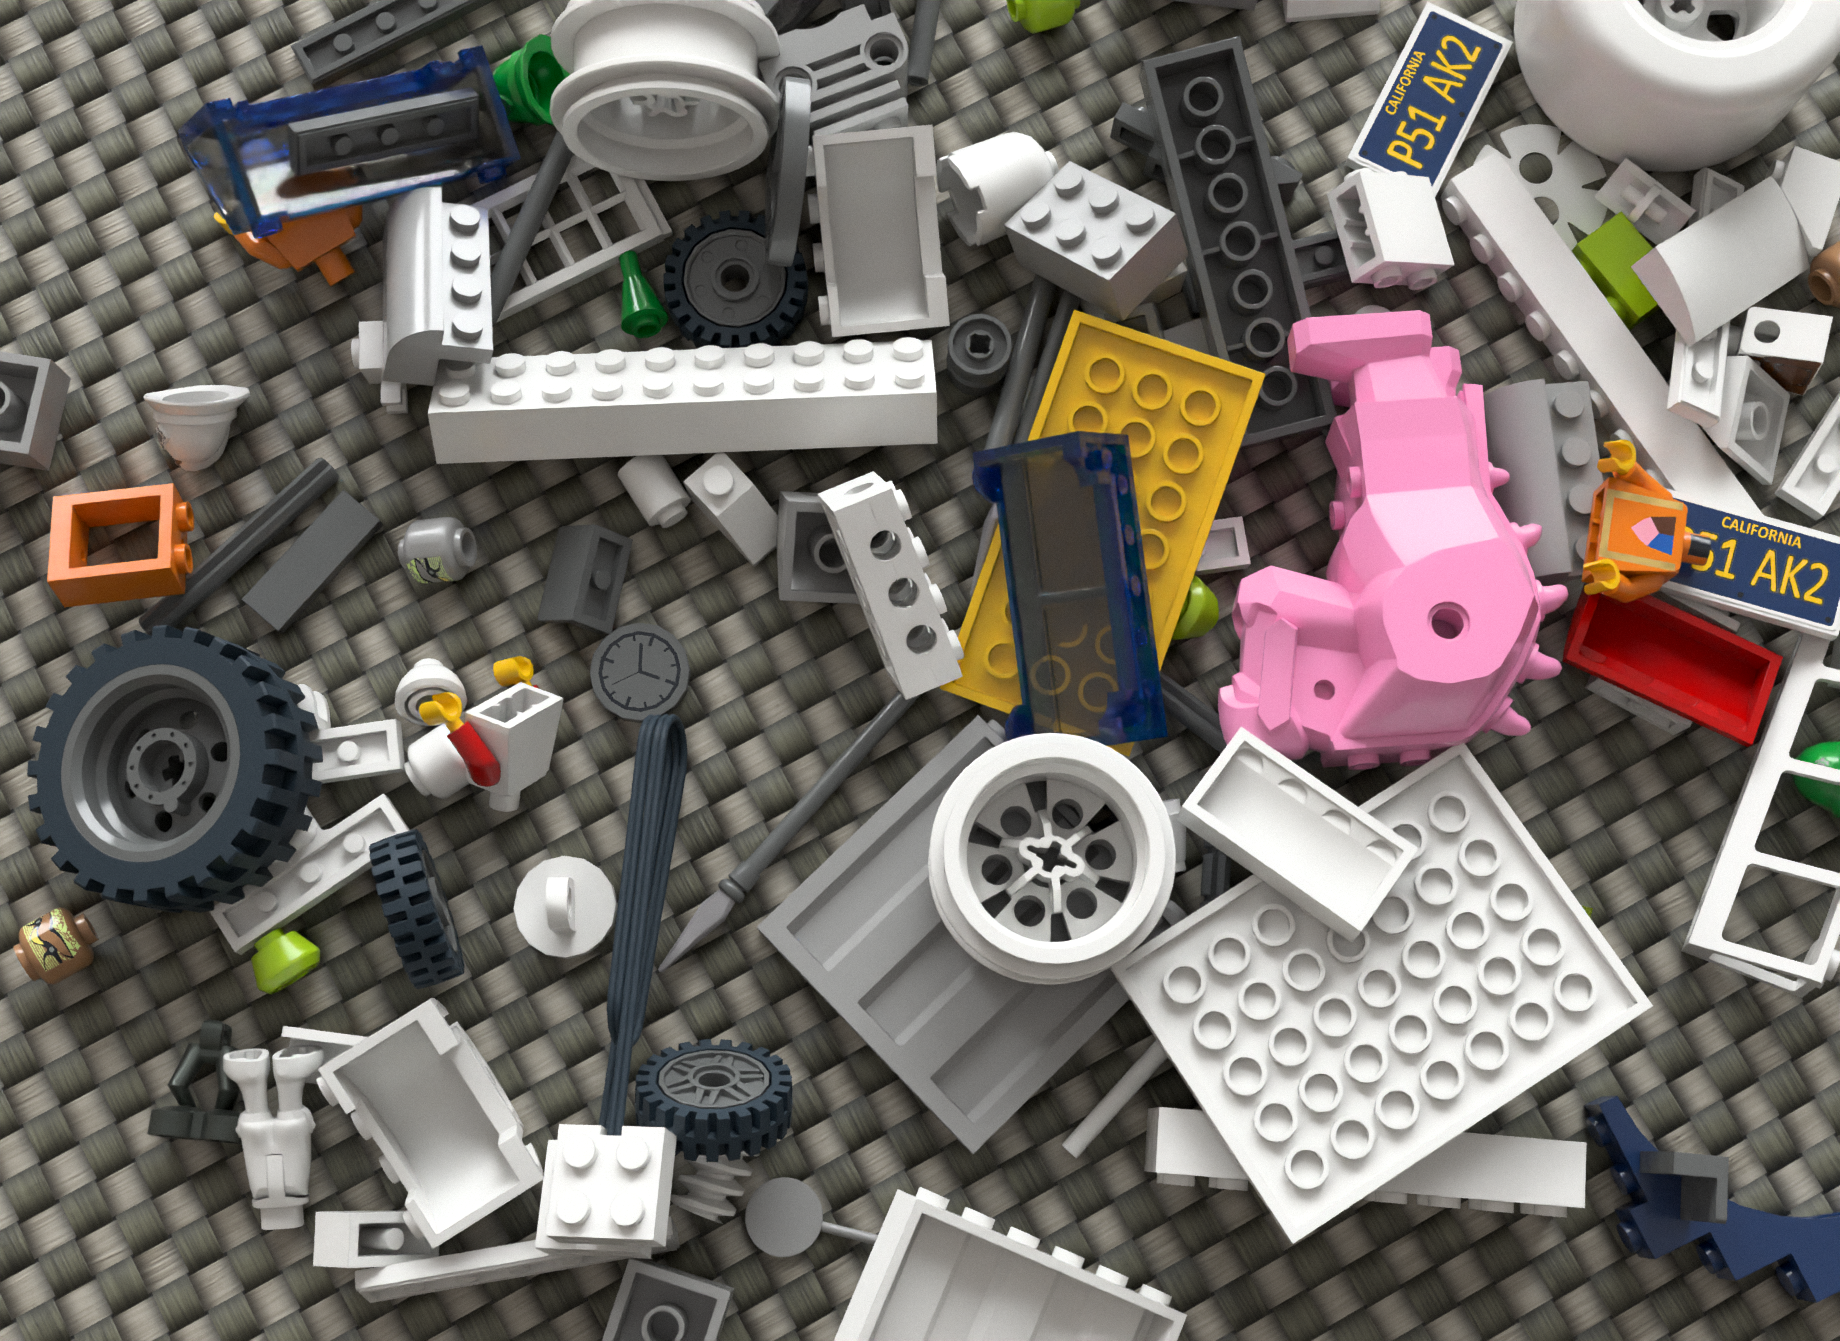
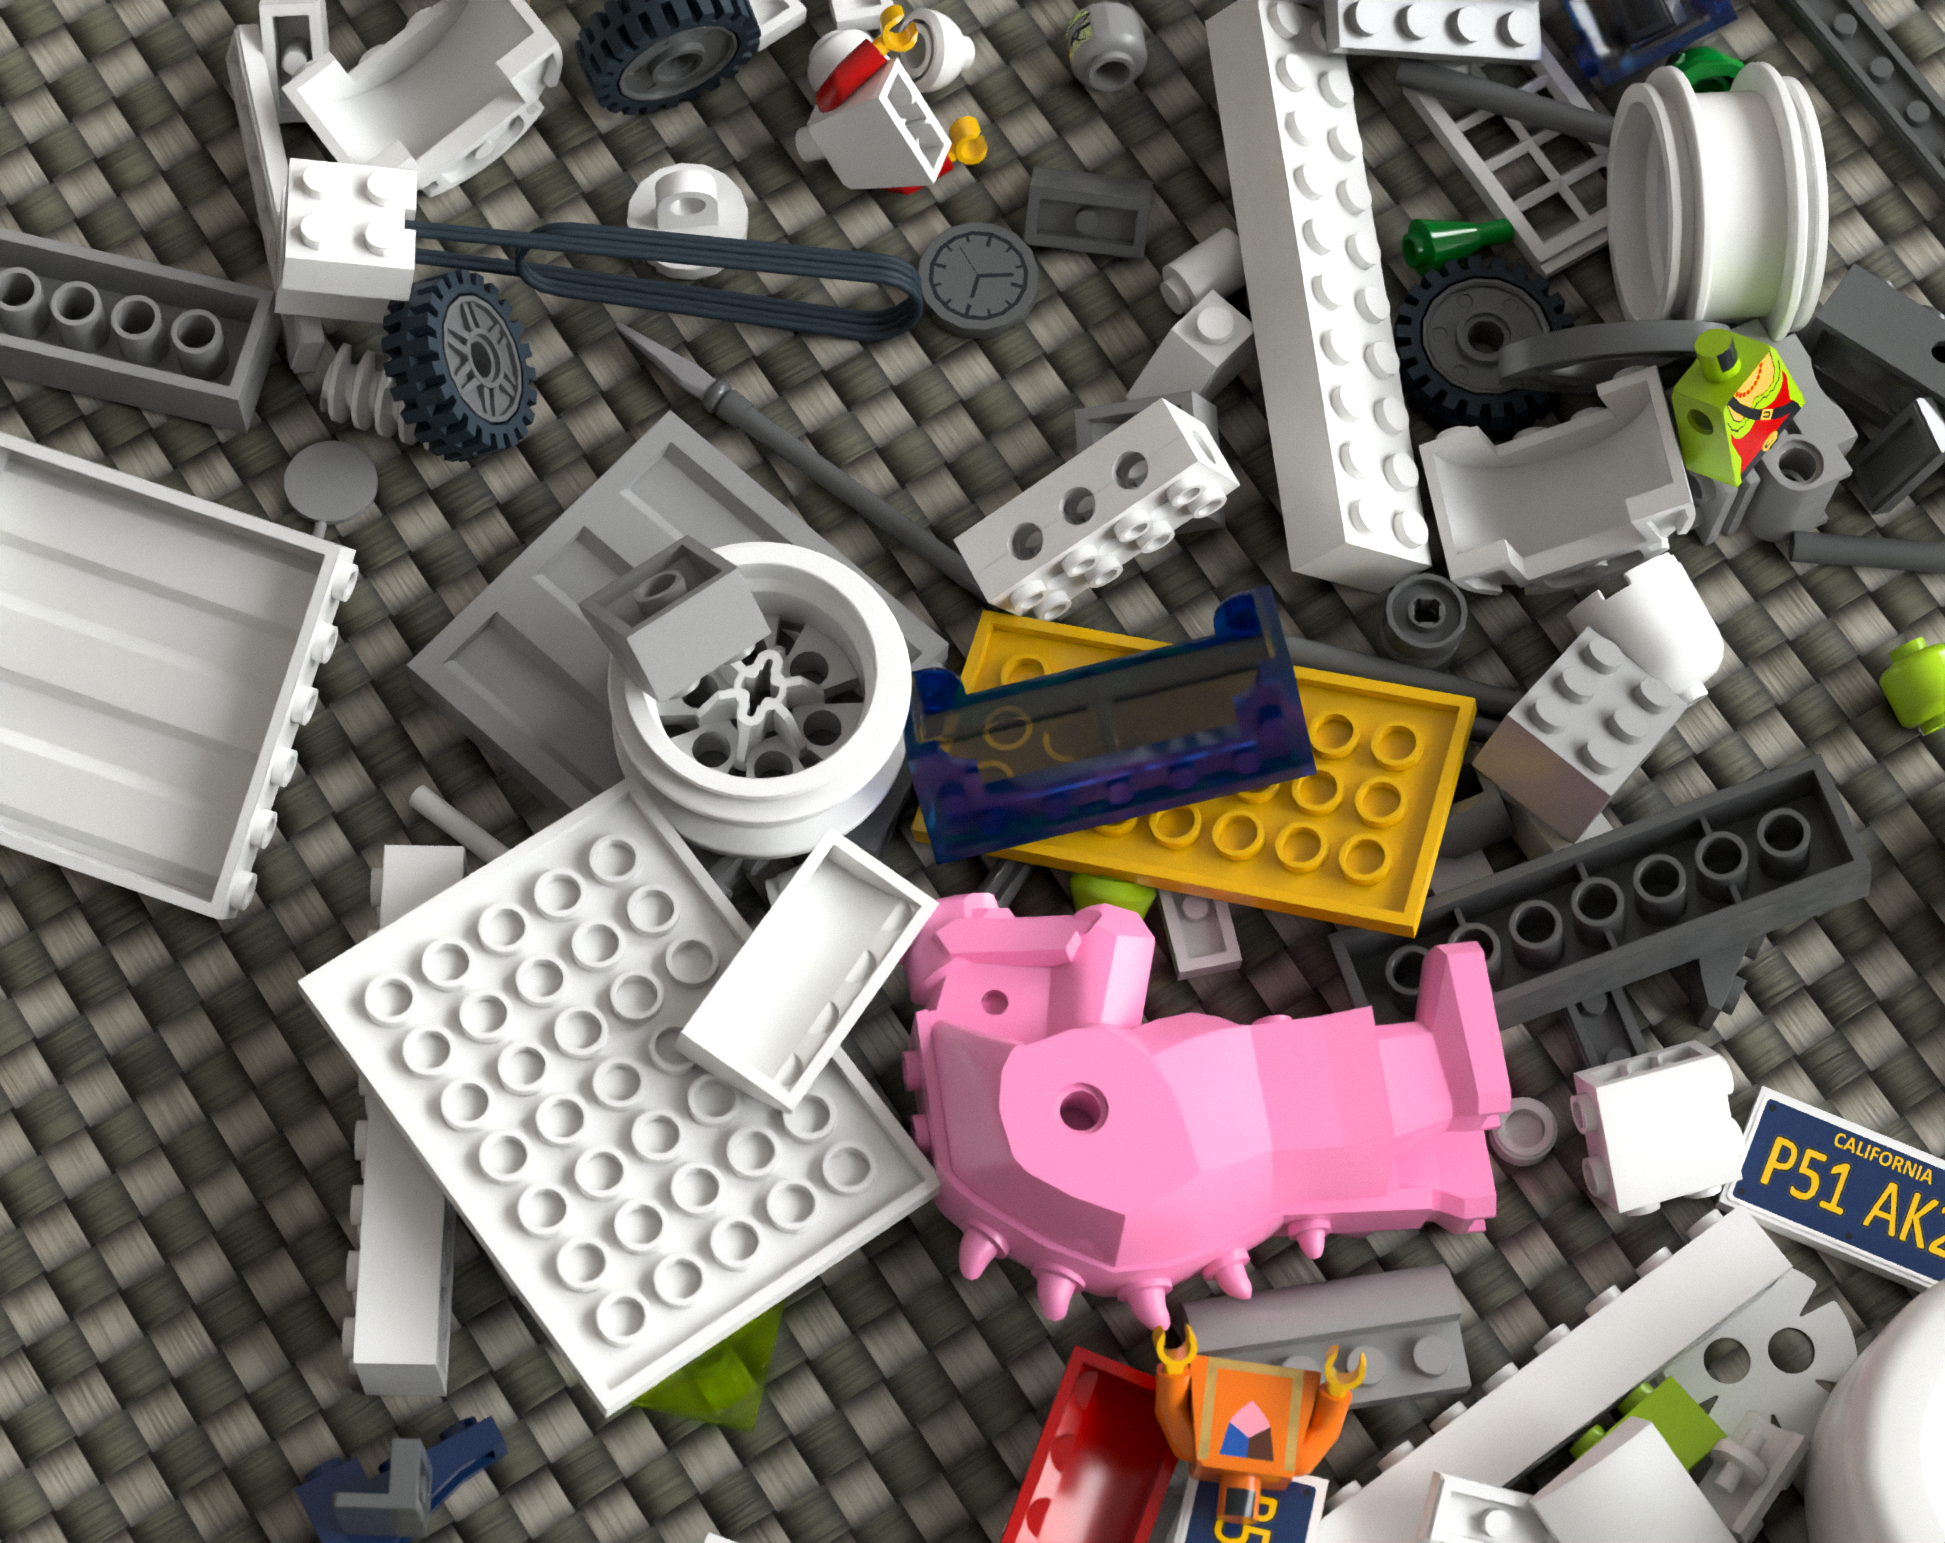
camera: 85 degrees right, 10 degrees down
none -> light grey slope [578,535,772,704]
none -> lime torso [1672,328,1805,488]

